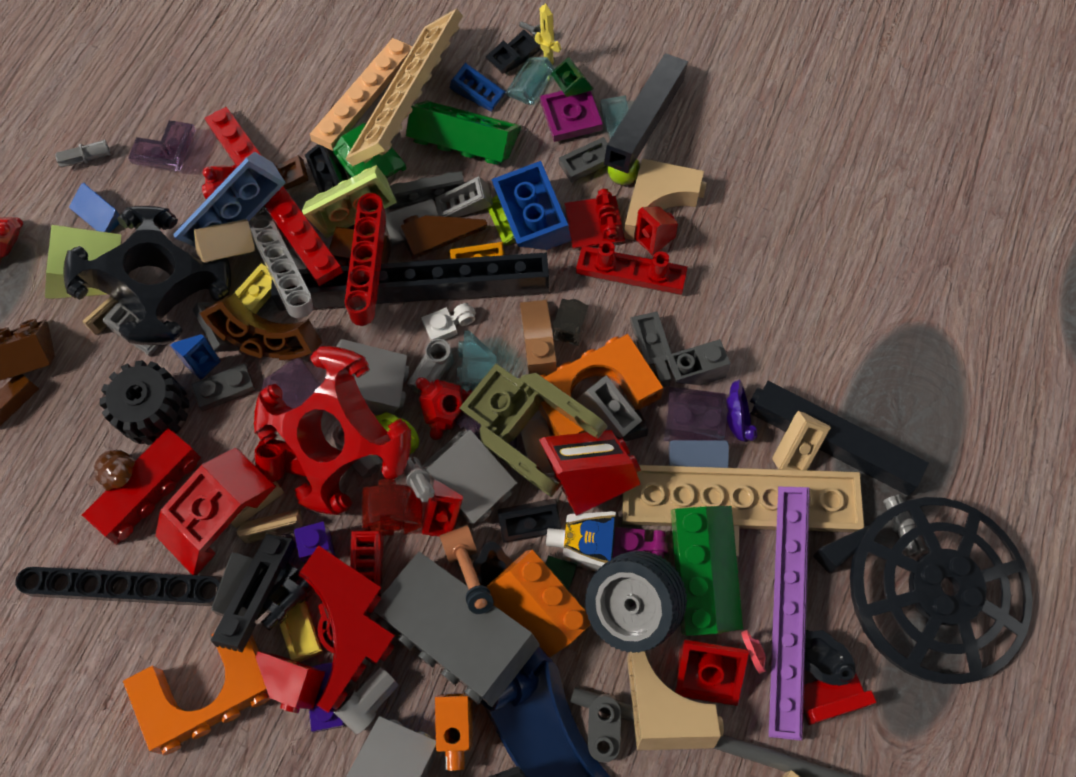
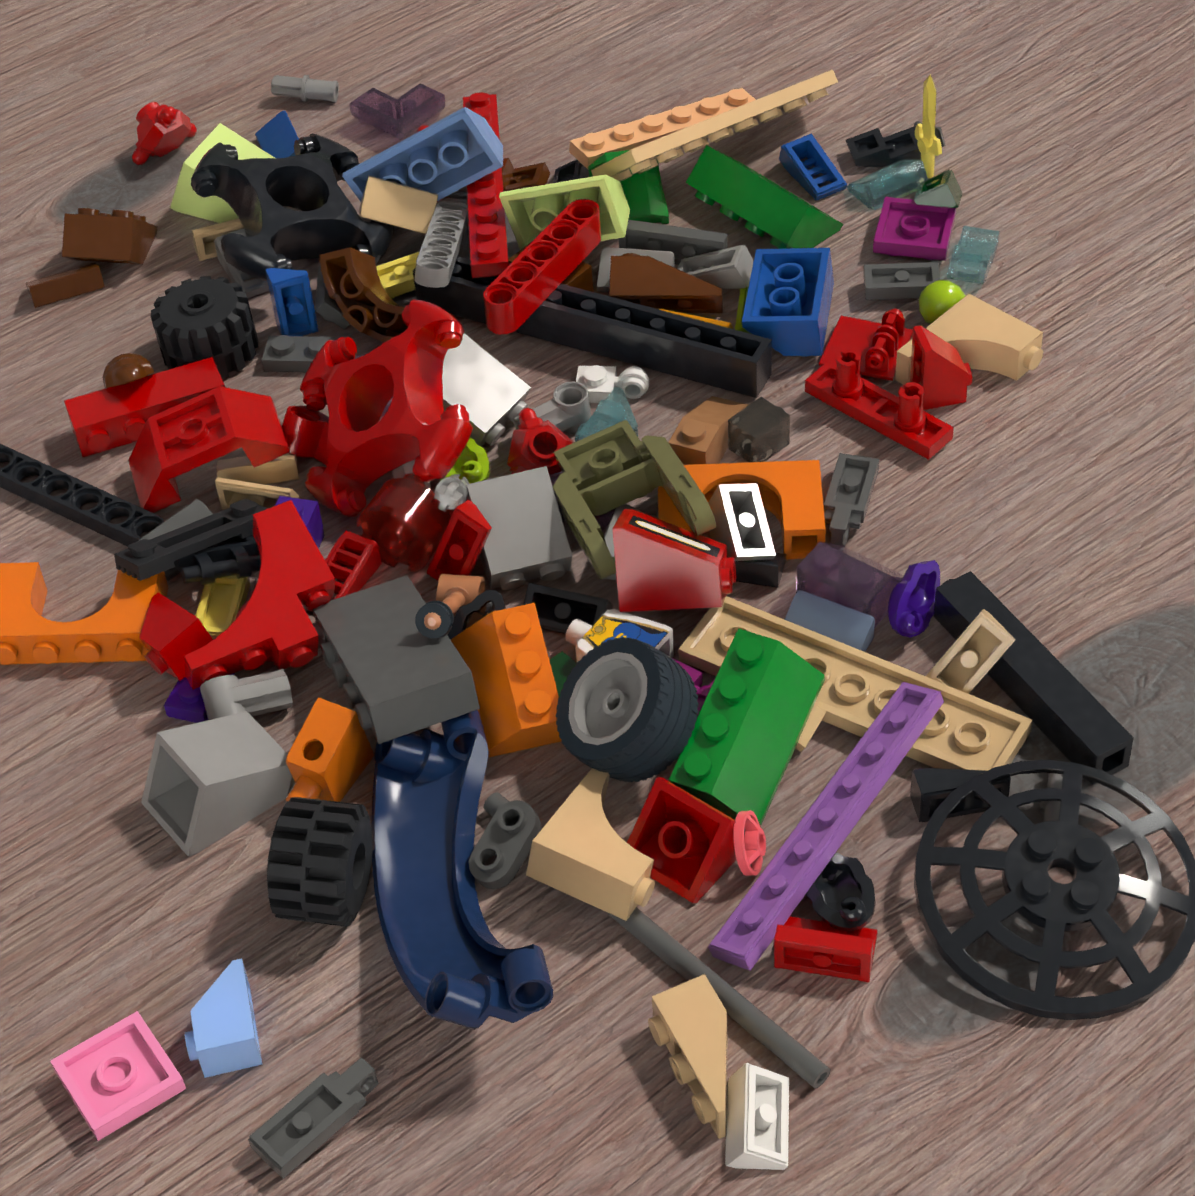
camera: 30 degrees right, 20 degrees down
black brick [604,53,688,174] -> none
dark grey slope [666,339,731,385] -> none

